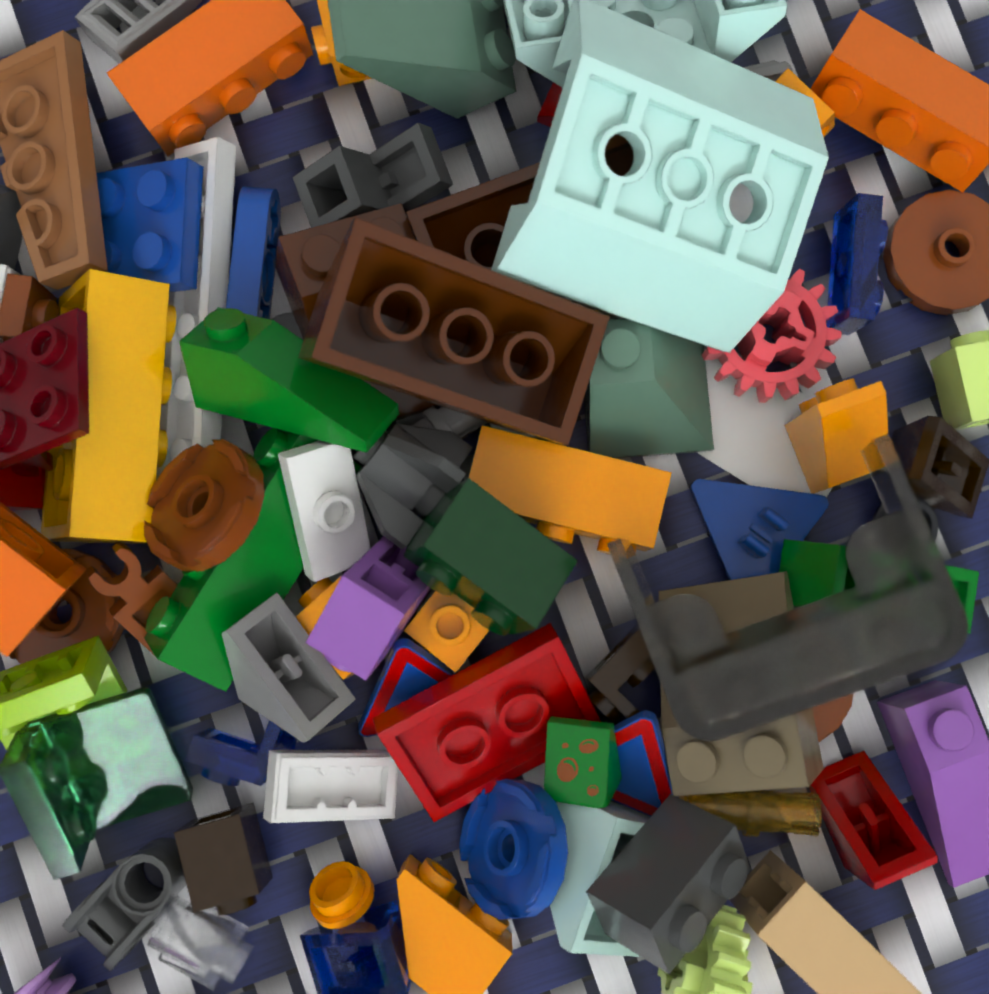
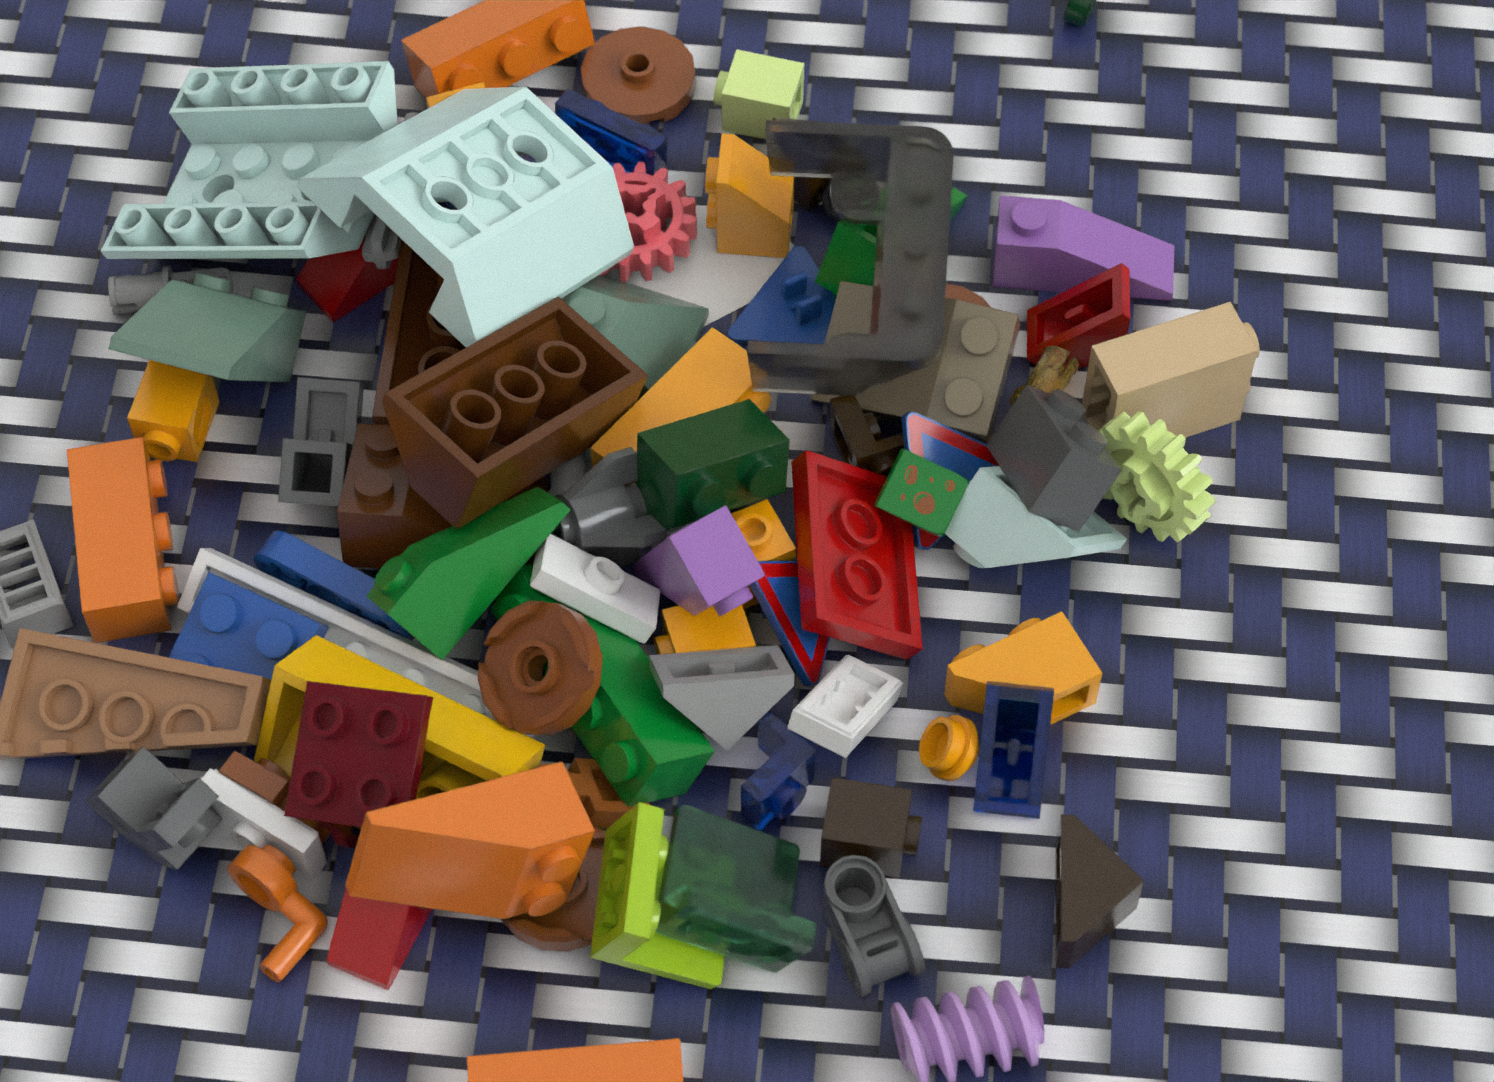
camera: 65 degrees left, 25 degrees down
clear brick [147,895,254,991] -> none
blue plate [459,779,568,920] -> none

